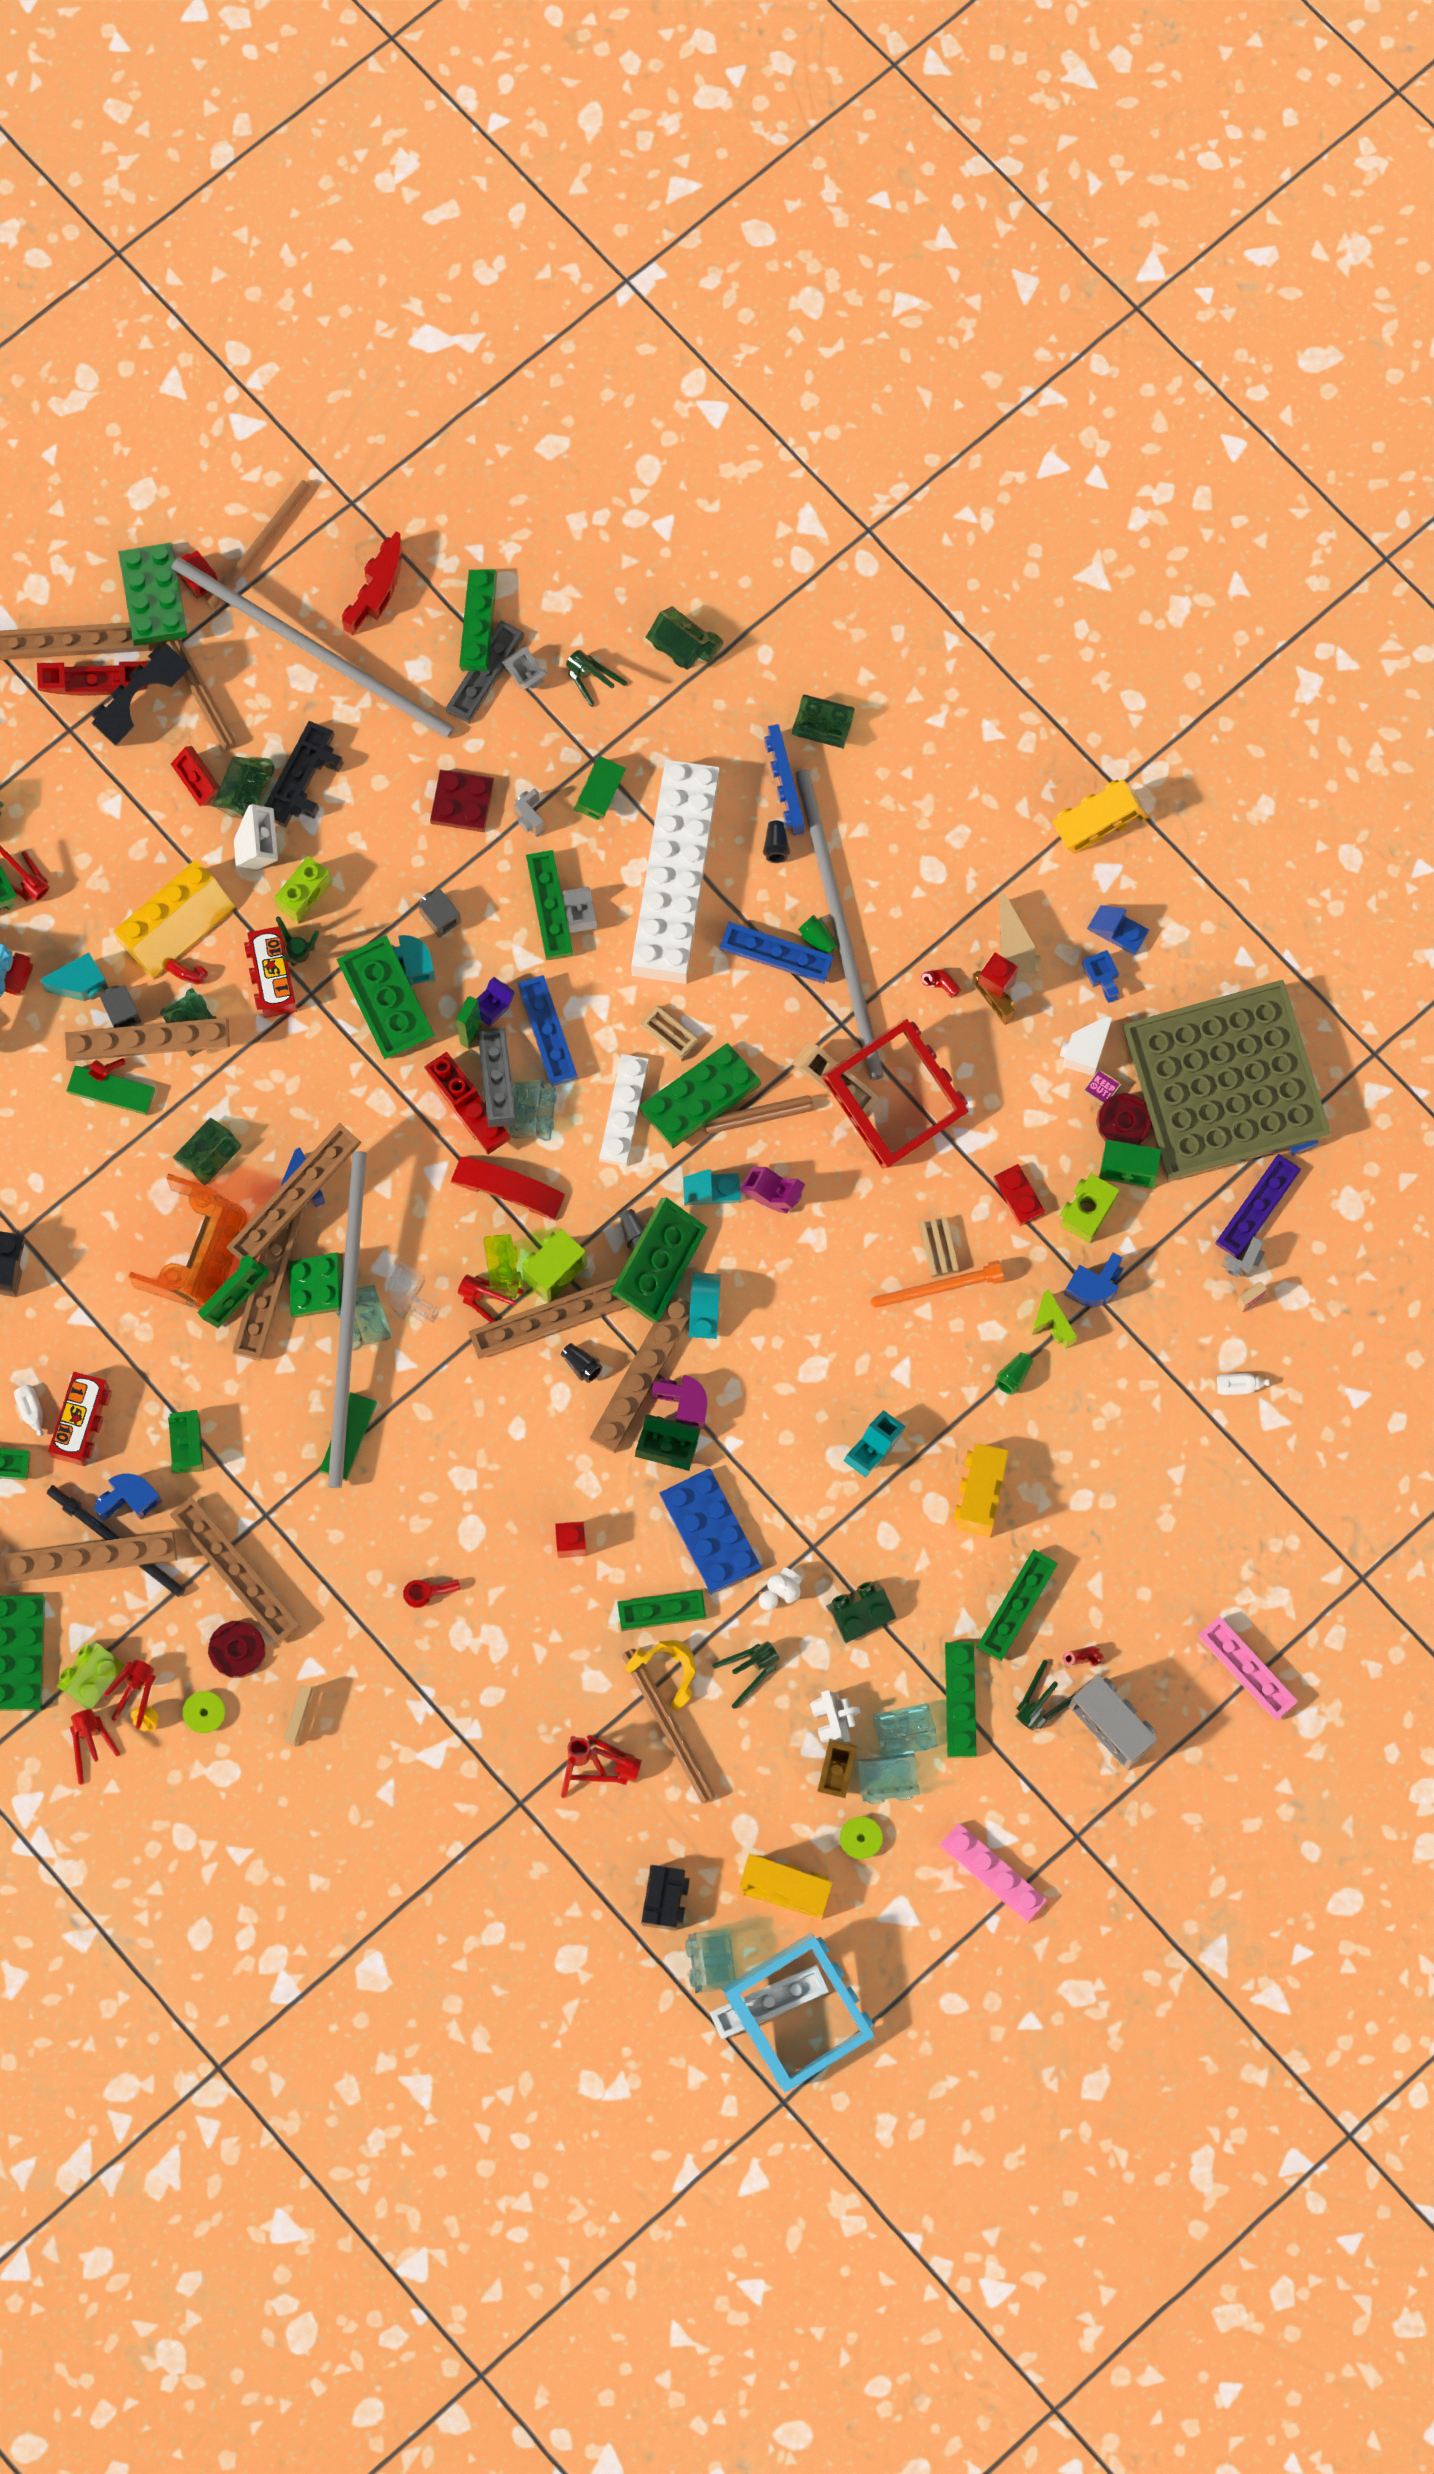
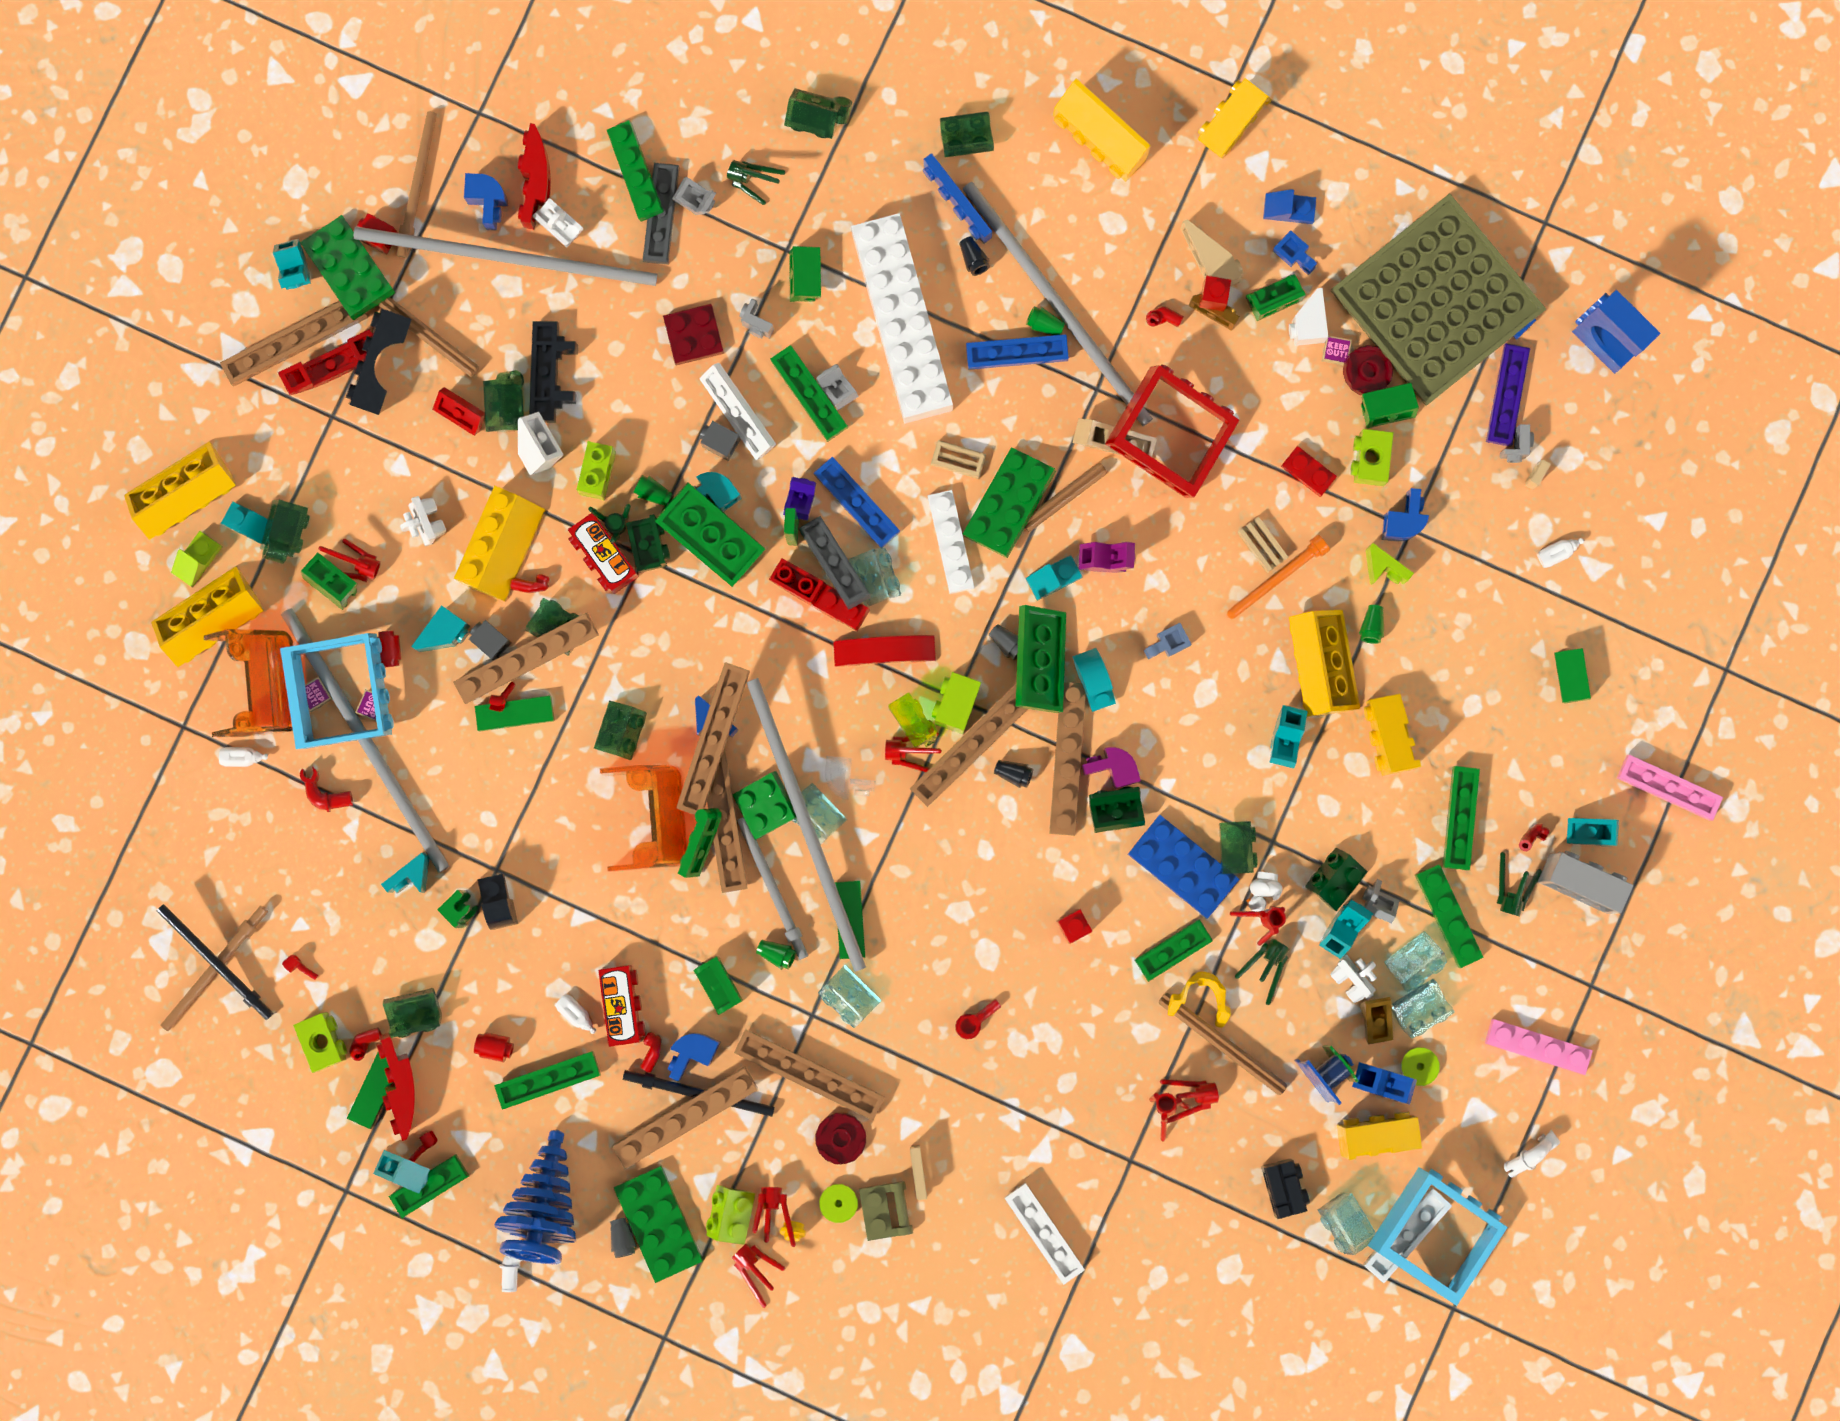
camera: 25 degrees left, 10 degrees up
none -> teal brick [273,238,311,290]
none -> white hips [400,496,446,547]
none -> blue brick [464,173,508,230]
none -> white hips [533,198,584,248]
none -> dark green bracket [626,514,670,573]
none -> green cone [633,475,673,507]
none -> red arm [640,1032,662,1072]
none -> white plate [699,363,776,460]
none -> light grey bar [737,817,809,960]
none -> green cone [756,939,796,970]
none -> clear light blue bracket [818,965,882,1028]
none -> olive plate [859,1181,913,1241]
none -> white plate [1004,1183,1085,1285]
none -> yellow slope [1053,78,1151,182]
none -> sand blue plate [1144,623,1192,660]
none -> clear green bracket [1219,821,1257,874]
none -> red plant [1230,906,1286,946]
none -> green hinge [1246,274,1306,321]
none -> yellow slope [1289,610,1360,717]
none -> piece [1294,1045,1359,1105]
none -> teal brick [1319,899,1373,959]
none -> blue brick [1352,1062,1417,1105]
none -> light grey bracket [1362,879,1399,924]
none -> white piece [1504,1130,1560,1177]
none -> green hinge [1554,648,1591,703]
none -> teal slope [1567,818,1619,847]
none -> blue arch [1572,290,1661,374]

